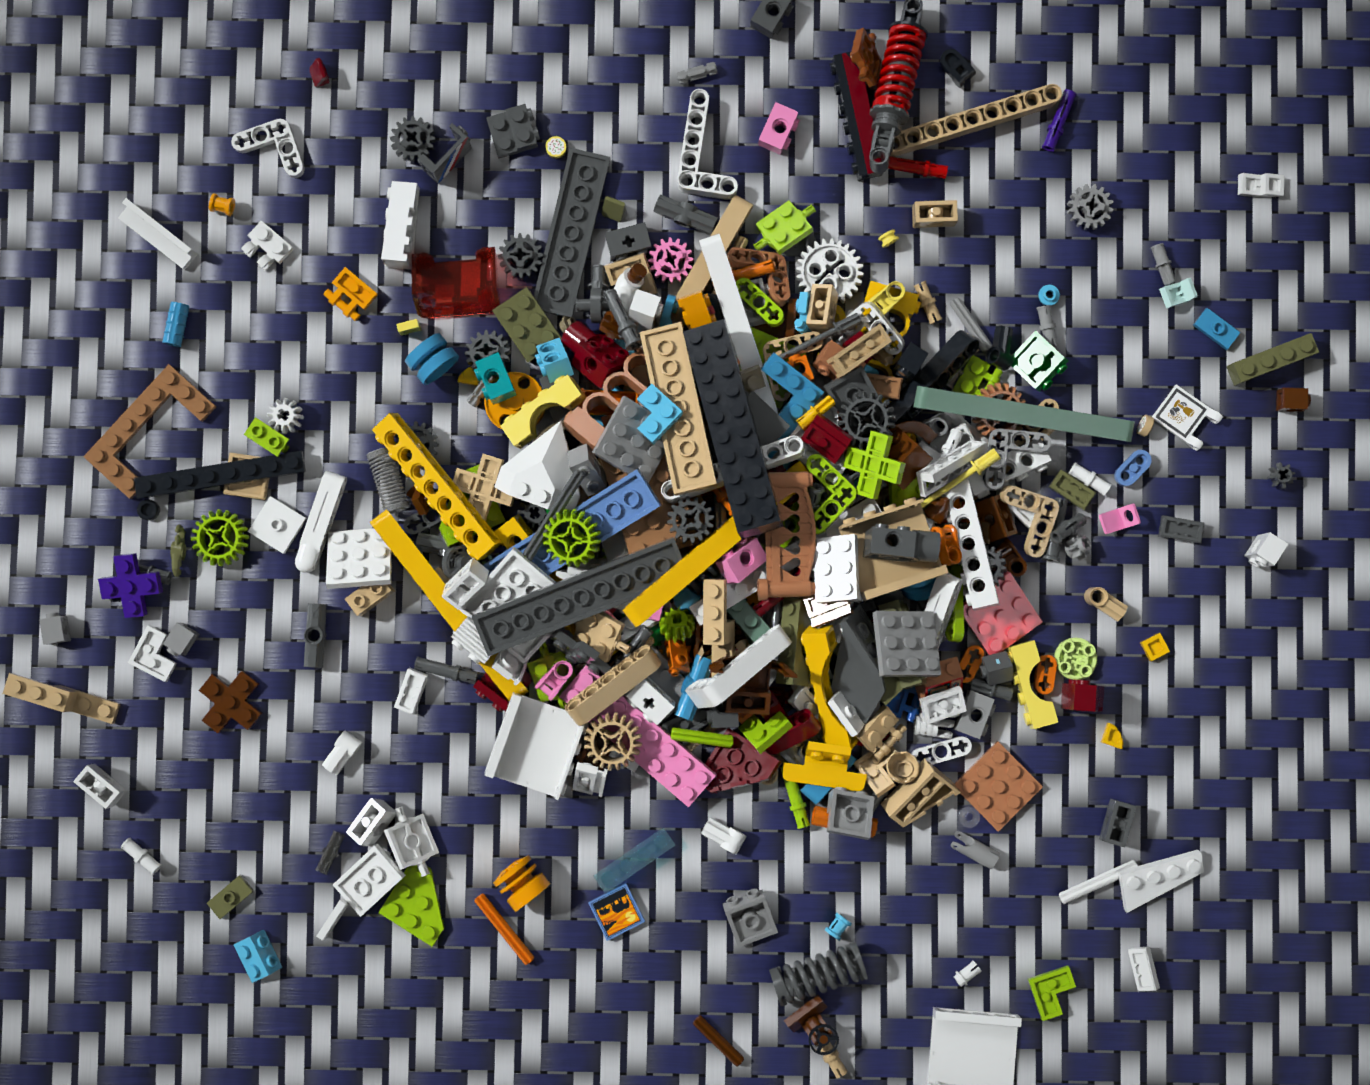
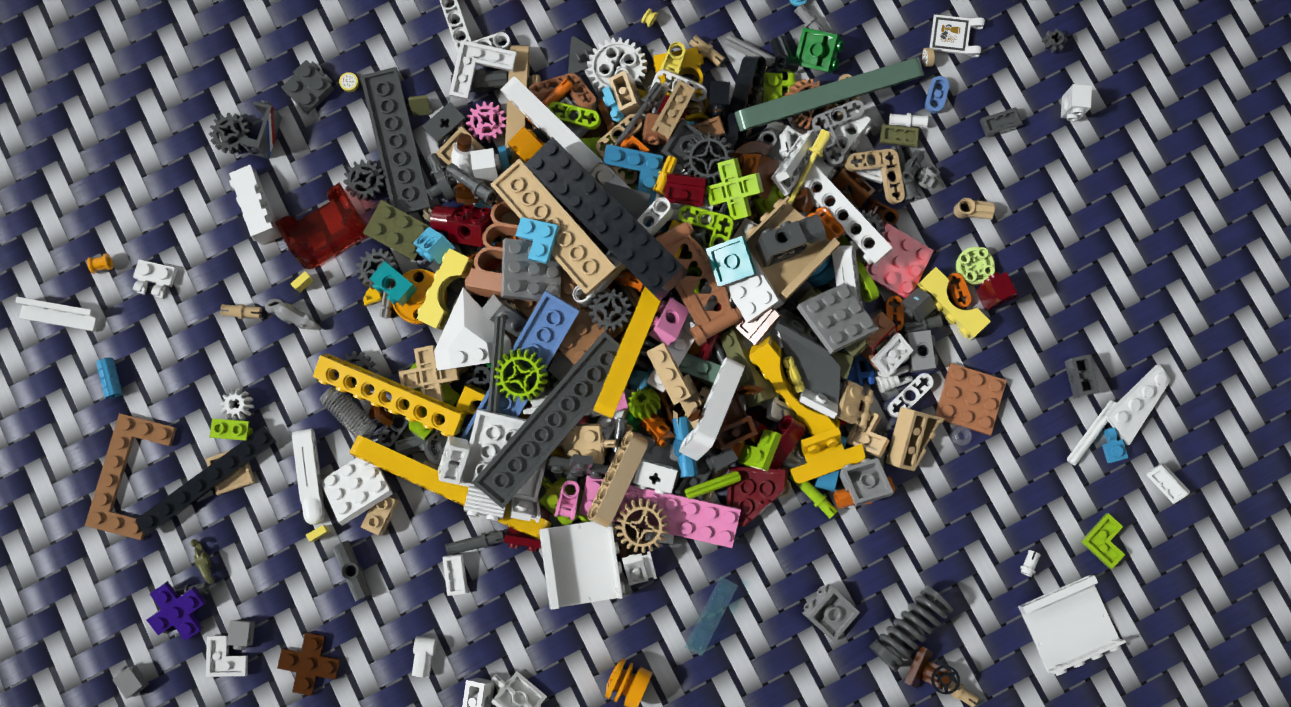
camera: 25 degrees left, 5 degrees down
black tile [137,499,160,521] -> none
lime gear [191,509,249,567] -> none
white beam [231,119,305,178] -> none
white plate [248,496,307,554] -> none
dark red slope [309,58,330,87] -> none
light orange plate [323,267,378,321] -> none
dark azure wheel [405,333,459,386] -> none
tile [588,883,645,941] -> none
white piece [701,817,747,855] -> none
lime plate [753,200,816,255] -> none
medium azure bush [824,913,852,941] -> none
tan hair [886,751,919,784] -> none
light grey piece [951,831,1000,869] -> none
bright pink bracket [1099,503,1141,534] -> none
yellow tile [1101,722,1123,749] -> none
yellow tile [1140,633,1170,661] -> none
none -> tan pin [220,304,262,319]
none -> light grey animal [265,299,321,330]
none -> light yellow tile [306,525,331,542]
none -> white plate [449,40,517,100]
none -> plate [706,236,757,287]
none -> light yellow axle [783,356,805,393]
none -> dark azure plate [1102,427,1128,463]

